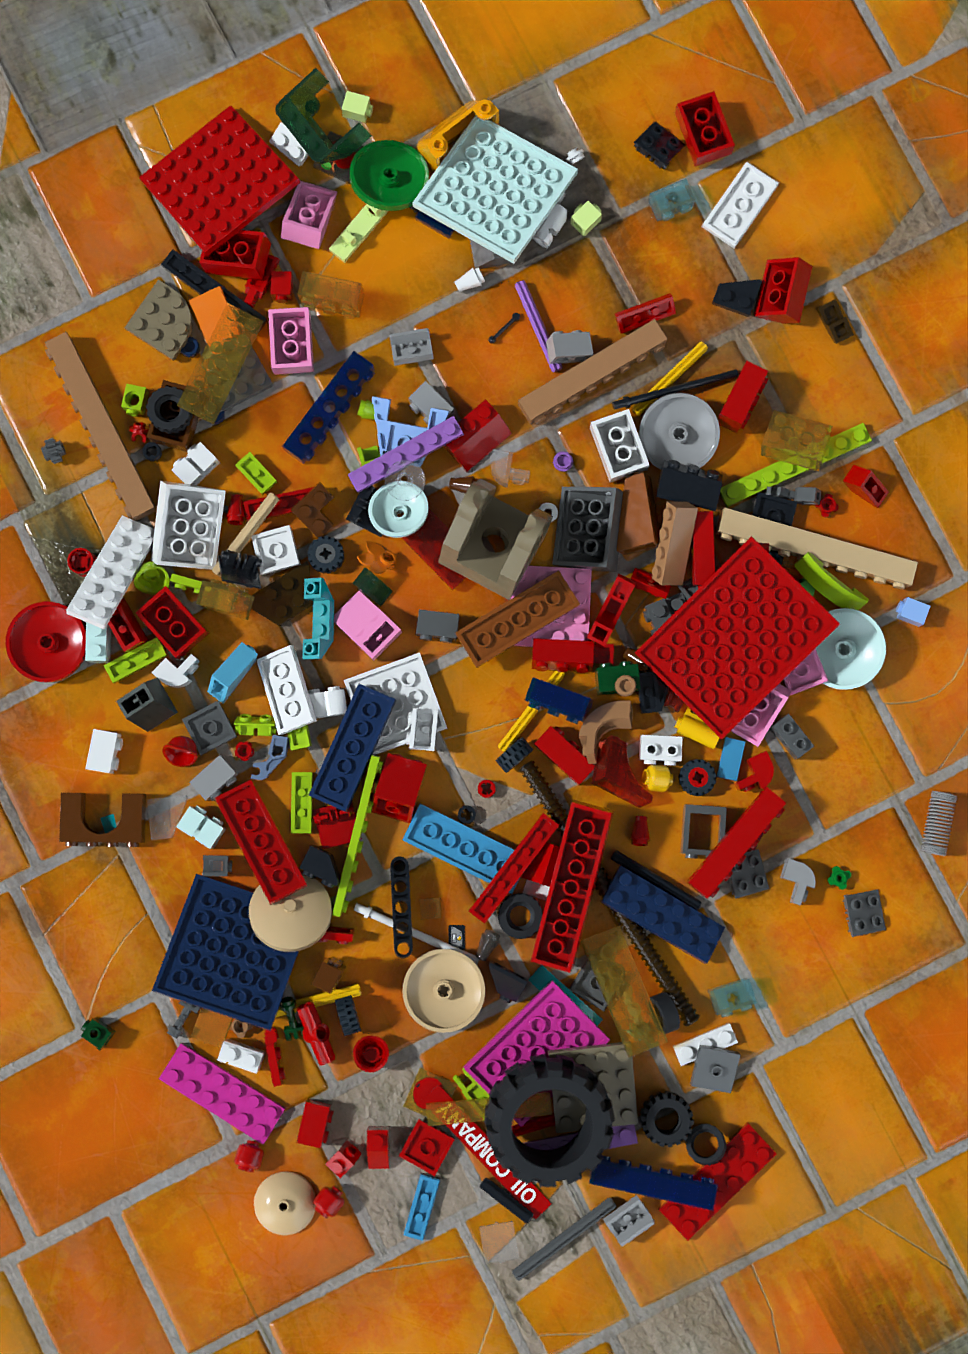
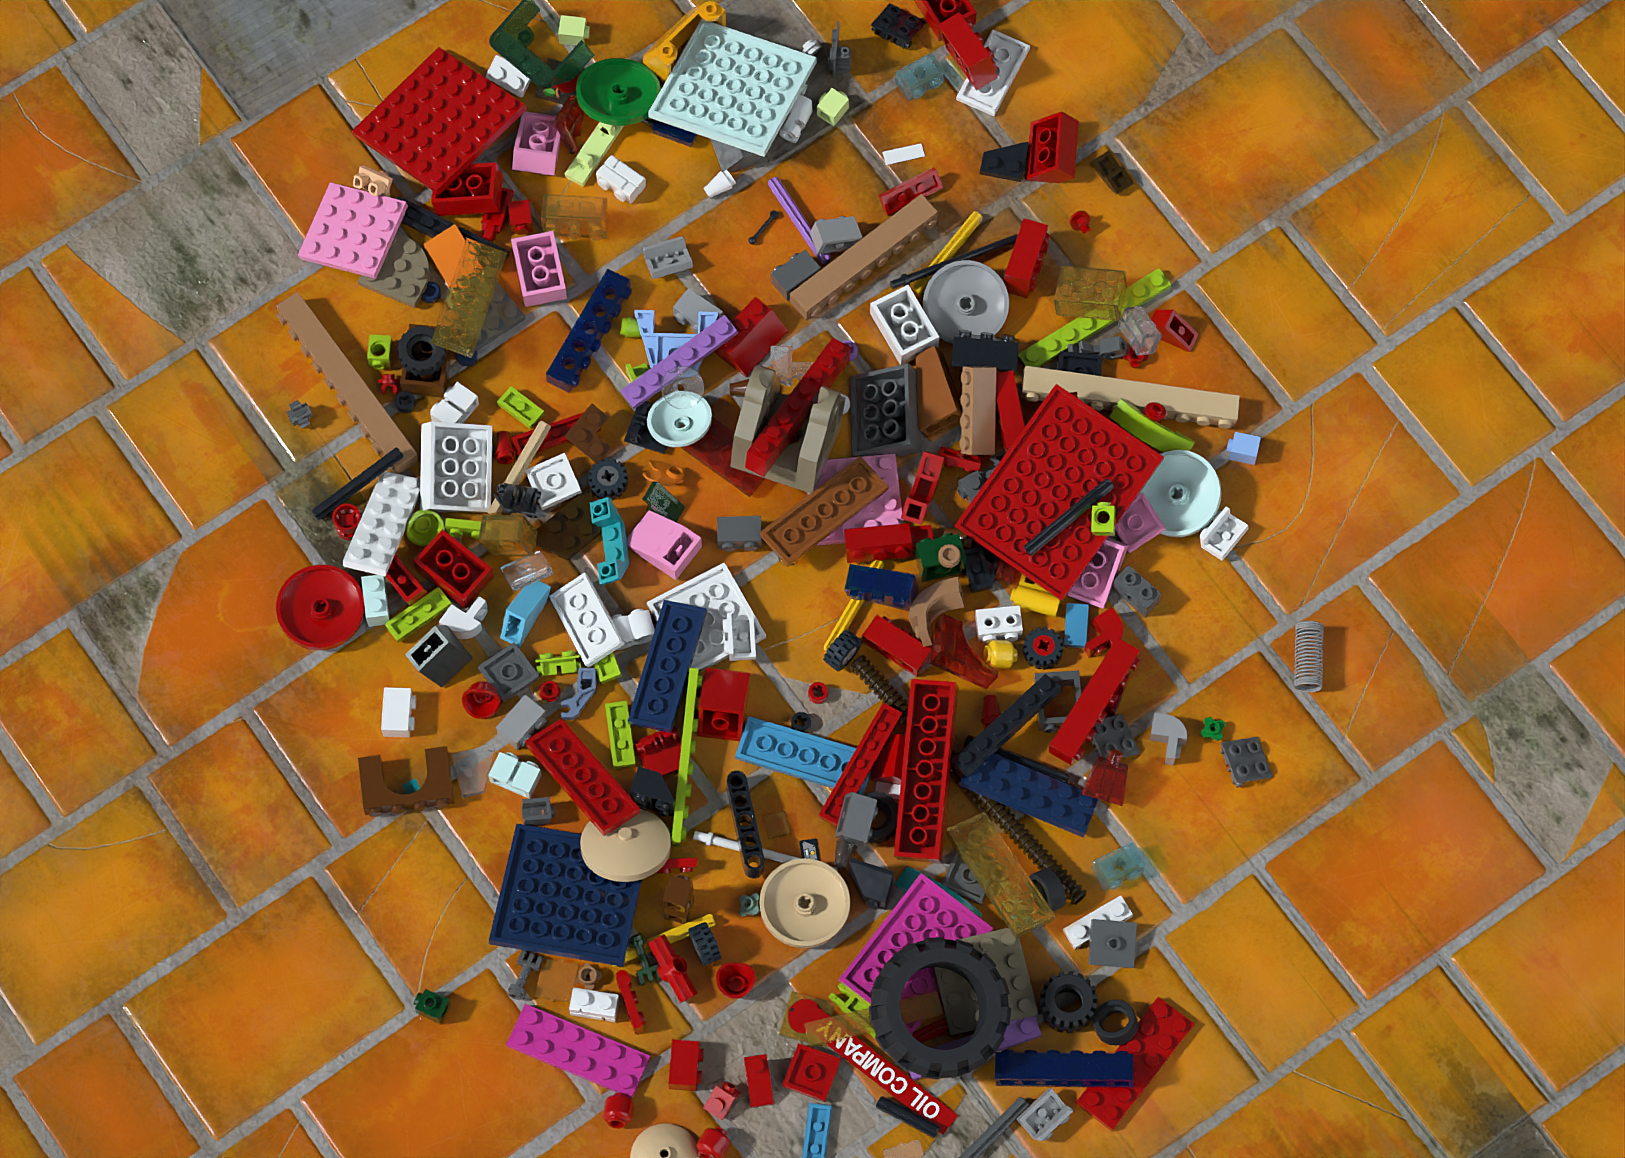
camera: 10 degrees left, 15 degrees down
none -> bright pink plate [298,182,408,279]
none -> black axle [312,447,404,520]
none -> light nougat hips [353,165,393,197]
none -> clear tile [500,551,554,592]
none -> clear red wing [554,95,584,154]
none -> white brick [596,155,646,204]
none -> sand green plate [739,893,760,917]
none -> red brick [745,337,851,477]
none -> dark grey brick [771,250,821,301]
none -> dark grey hinge [830,21,851,78]
none -> dark grey brick [835,792,878,845]
none -> white sticker [883,143,925,165]
none -> red brick [938,12,998,91]
none -> black plate [950,674,1062,777]
none -> black axle [1024,478,1114,556]
none -> red plate [1069,211,1091,234]
none -> clear red torso [1082,749,1128,806]
none -> lime brick [1091,502,1116,536]
none -> clear brick [1117,306,1162,355]
none -> red plate [1145,402,1166,423]
none -> white bracket [1200,506,1248,561]

